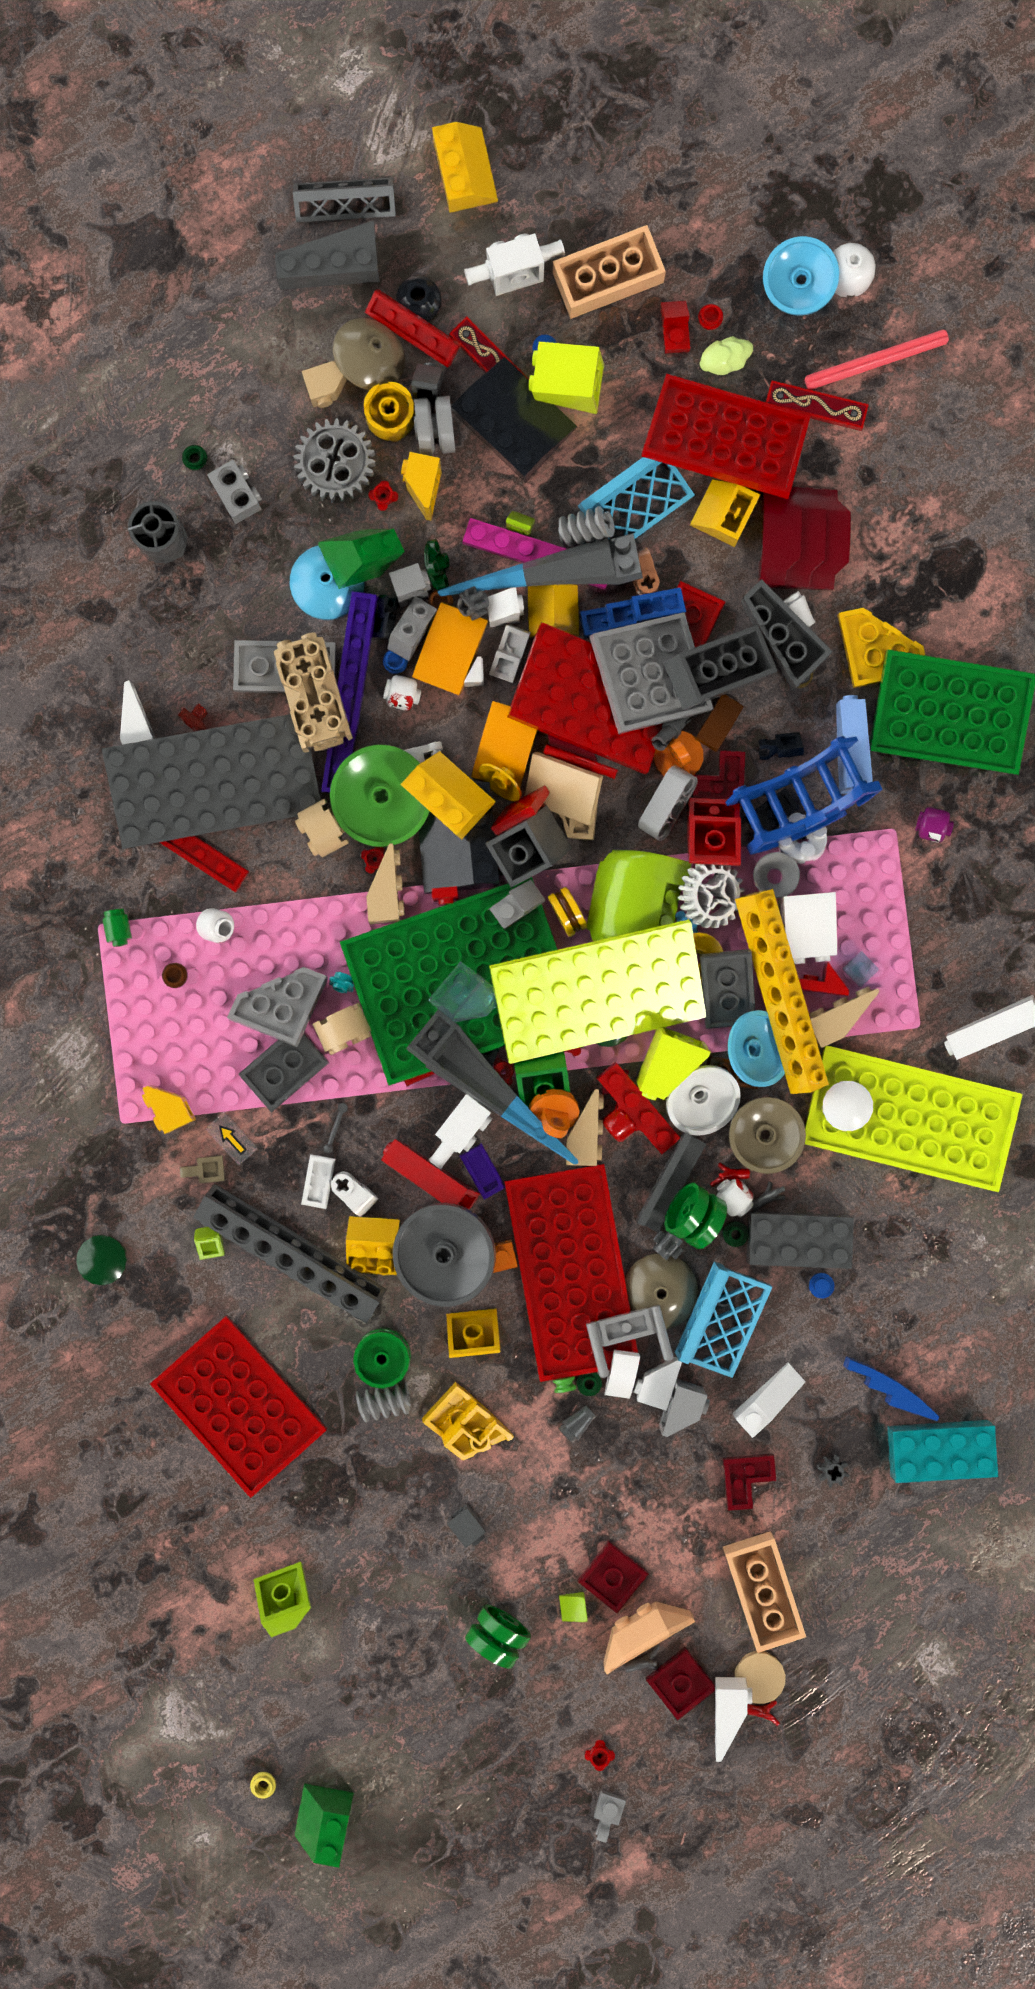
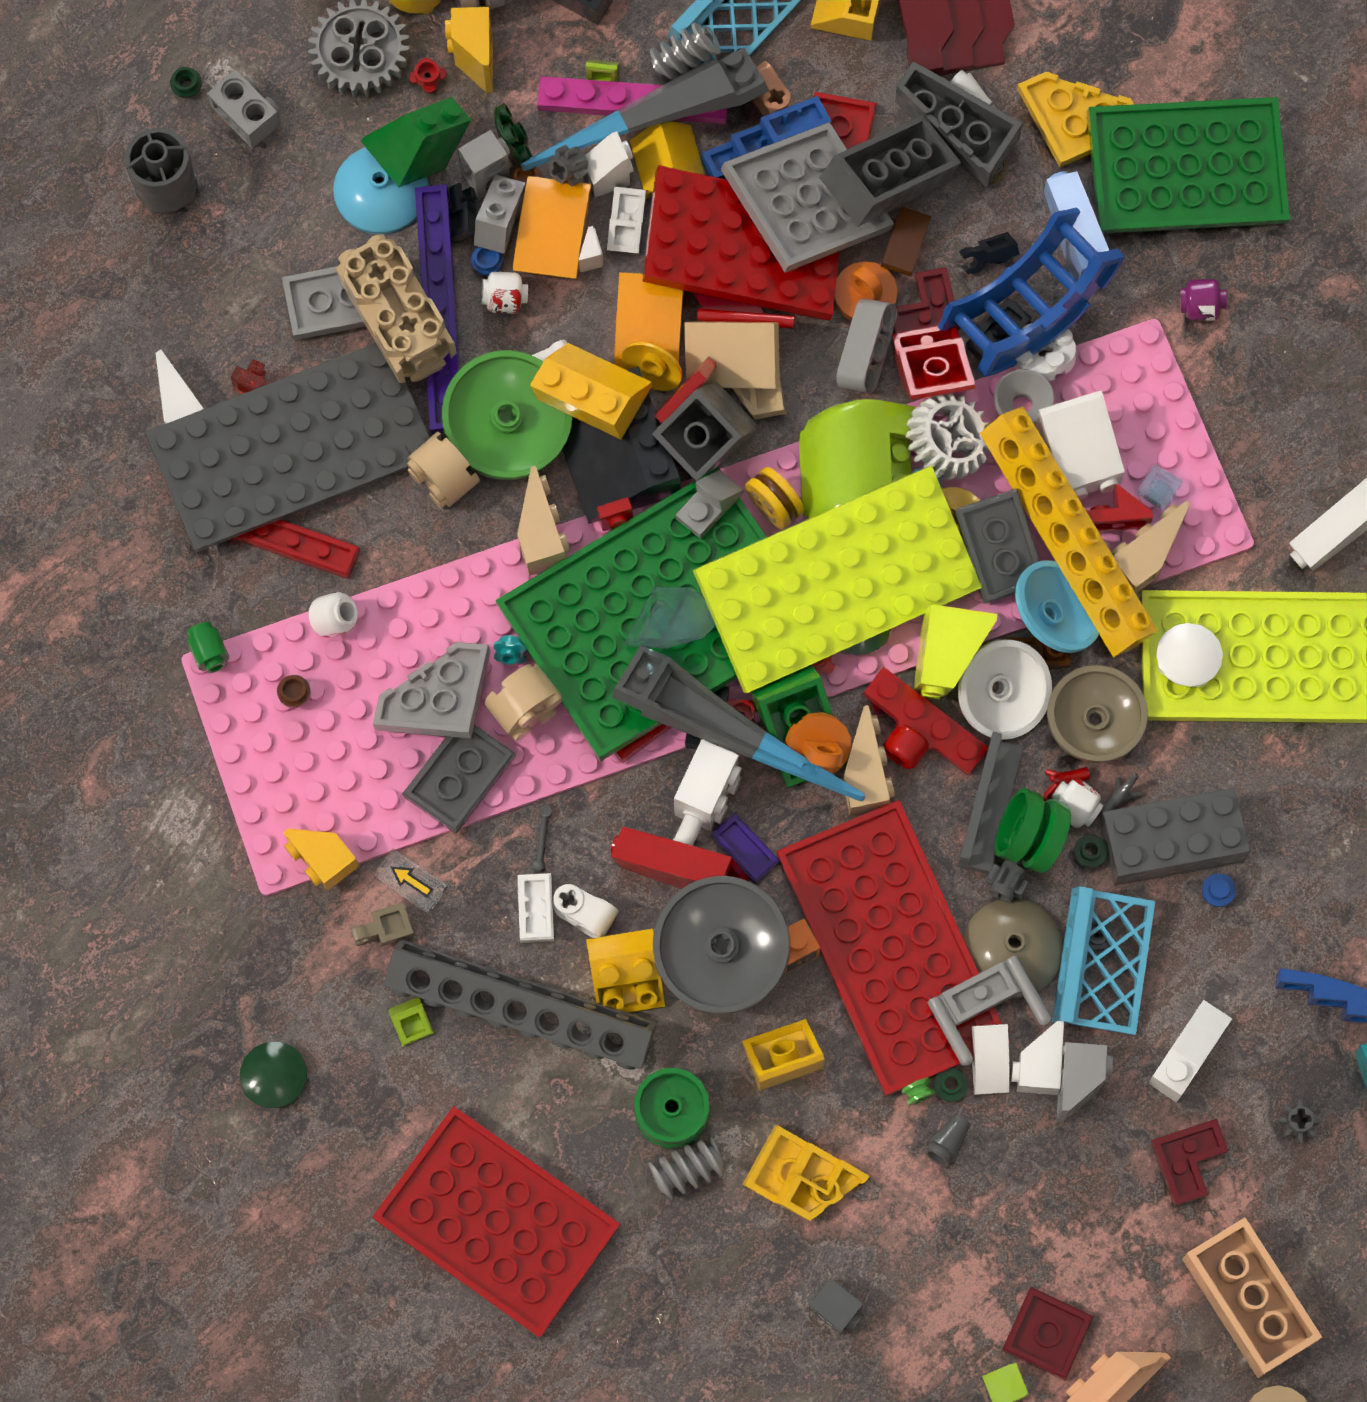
camera: 15 degrees left, 15 degrees down
red plate [361,847,385,874] -> none
dark grey pin [652,716,691,751] -> none

